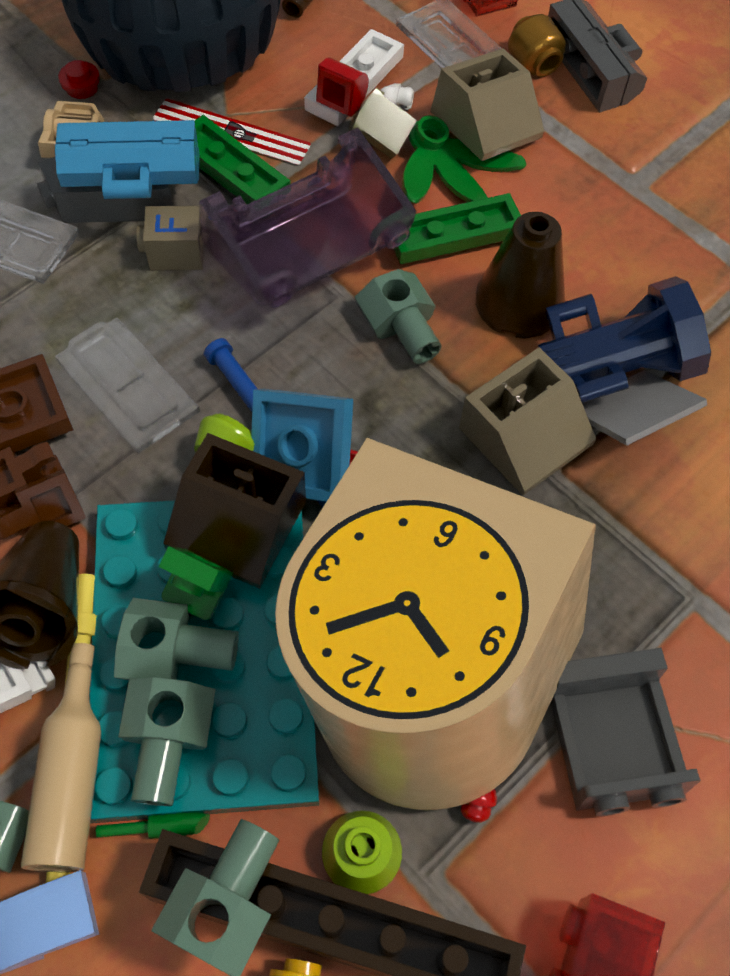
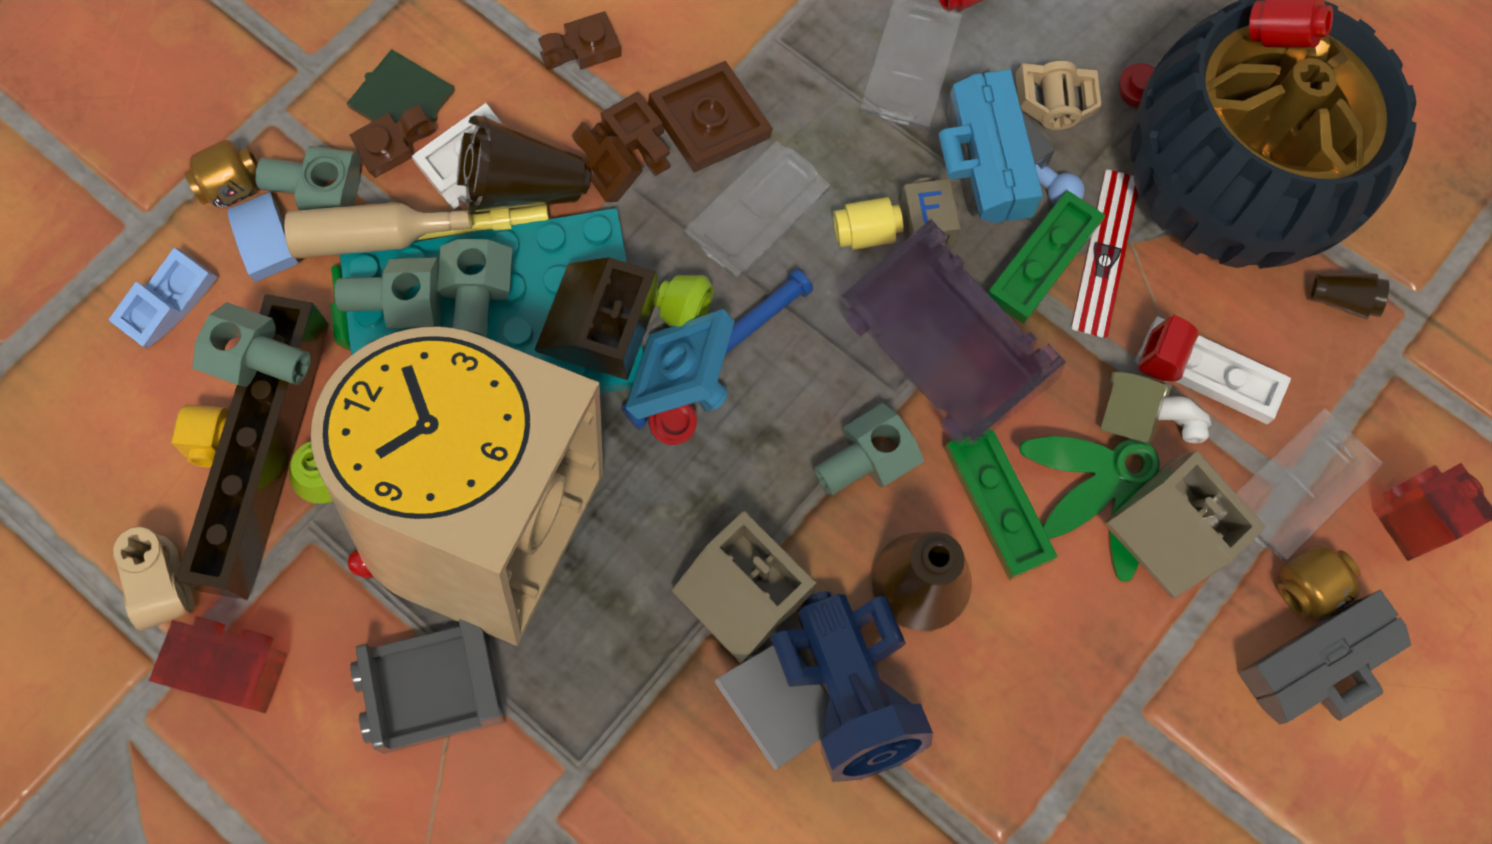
camera: 85 degrees right, 10 degrees up
green bracket [158,546,234,620] -> none
none -> light yellow brick [833,197,903,250]

